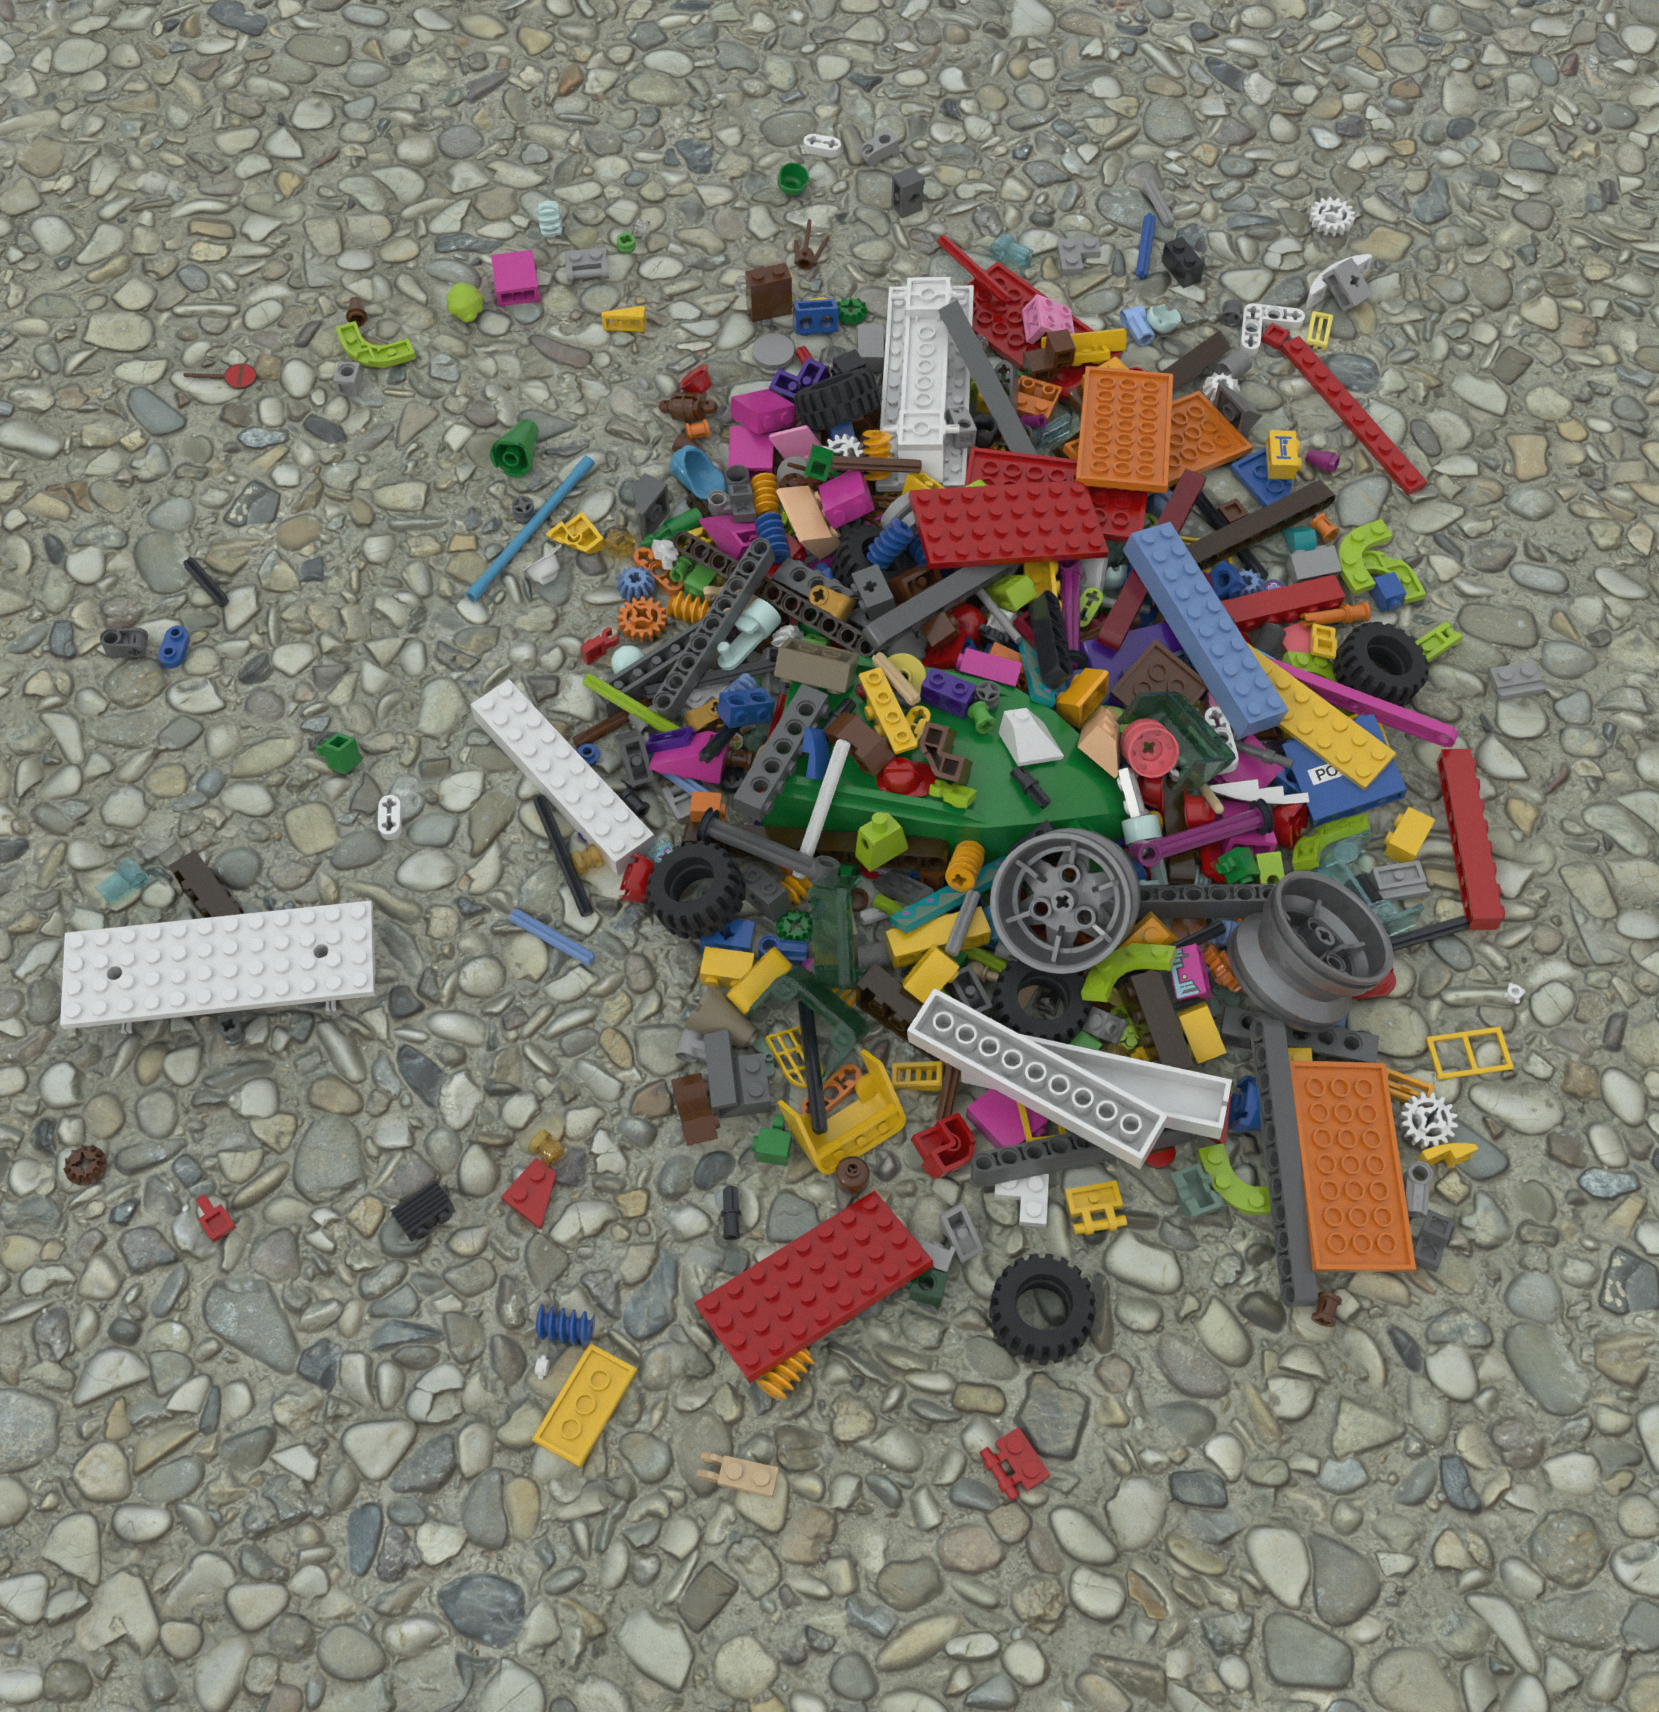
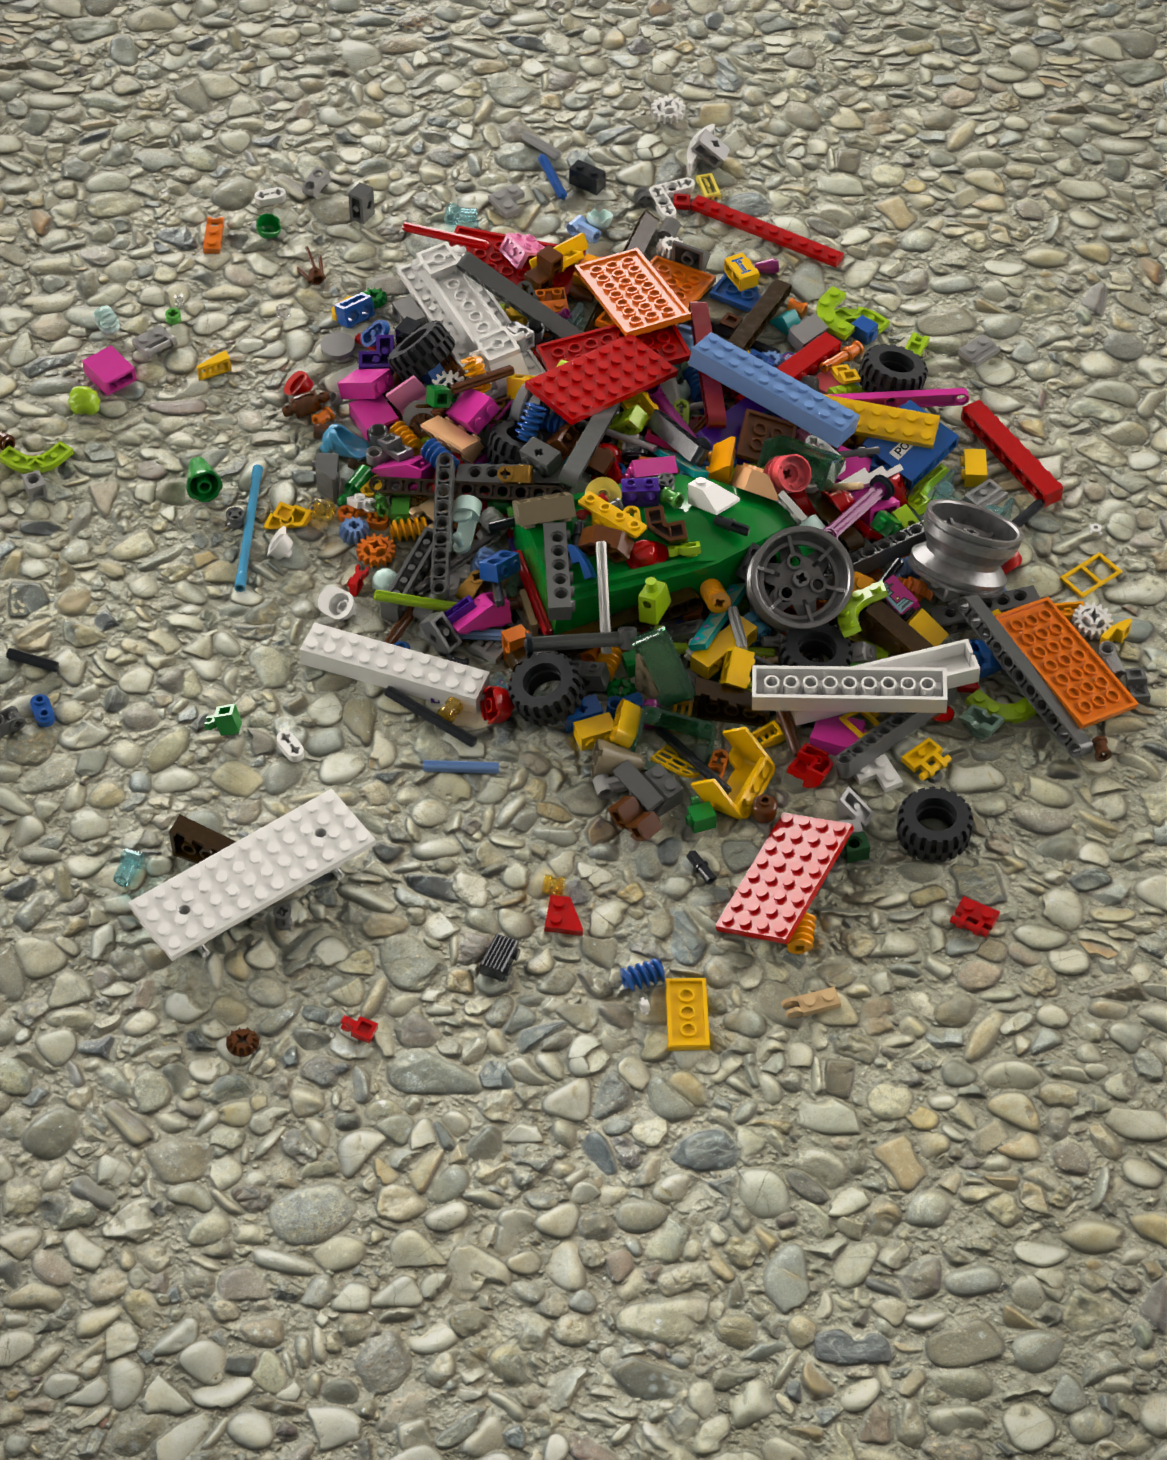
camera: 30 degrees left, 10 degrees down
reddish brown brick [745,263,792,323] -> none
tan axle [872,652,921,706] -> none
none -> orange plate [203,216,225,254]
none -> white piece [318,586,357,620]
none -> blue plate [361,320,390,347]

